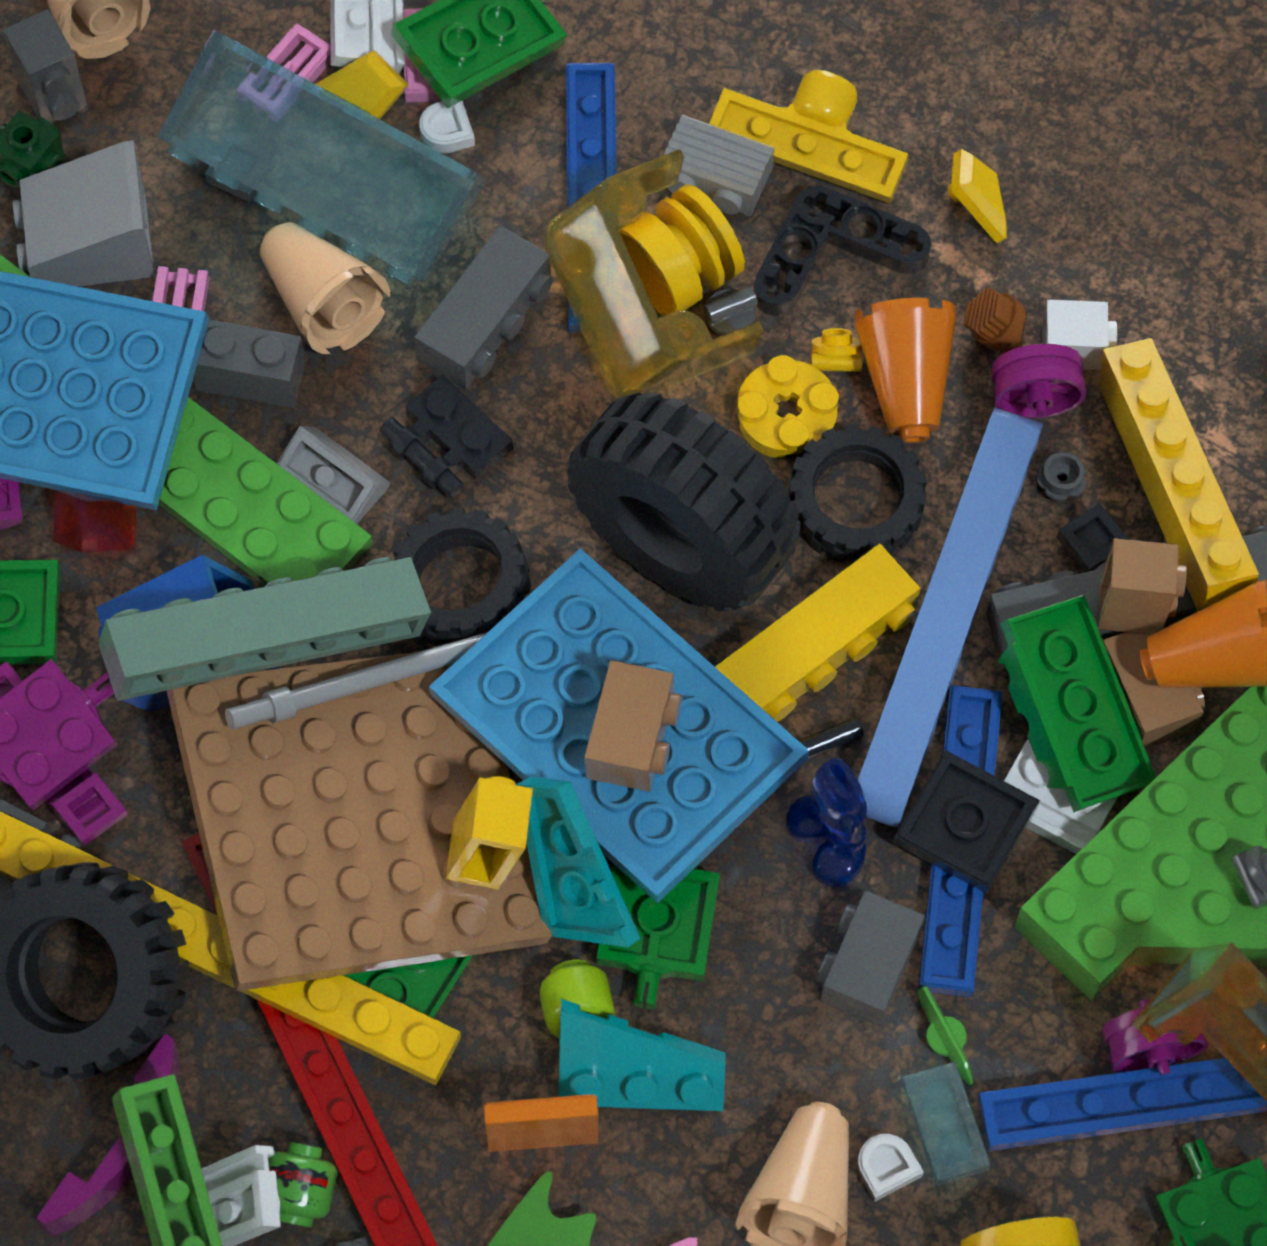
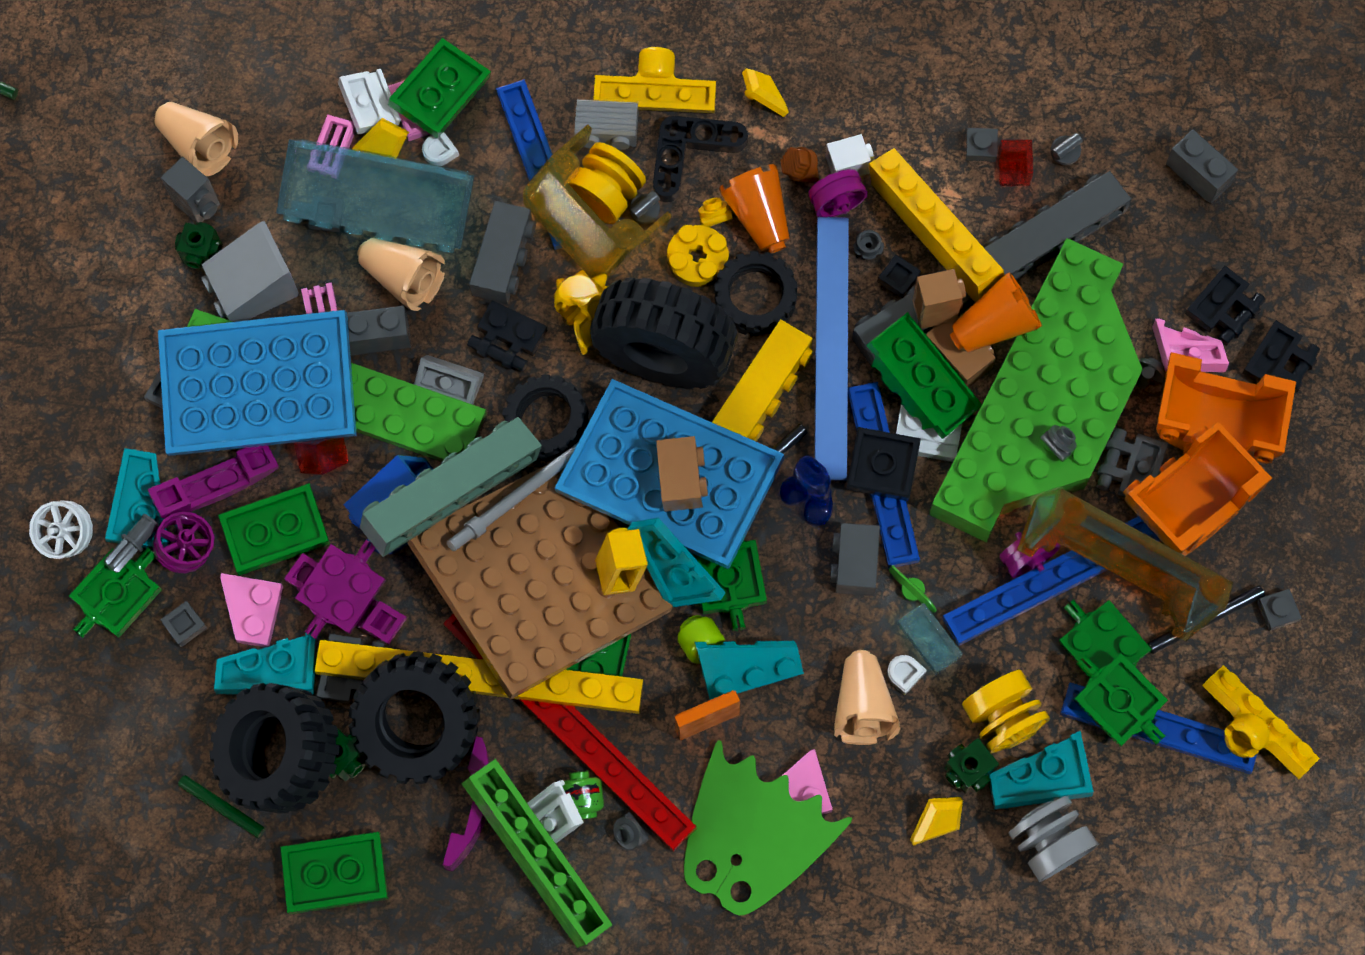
camera: 15 degrees left, 5 degrees up
none -> yellow head [554,270,608,355]

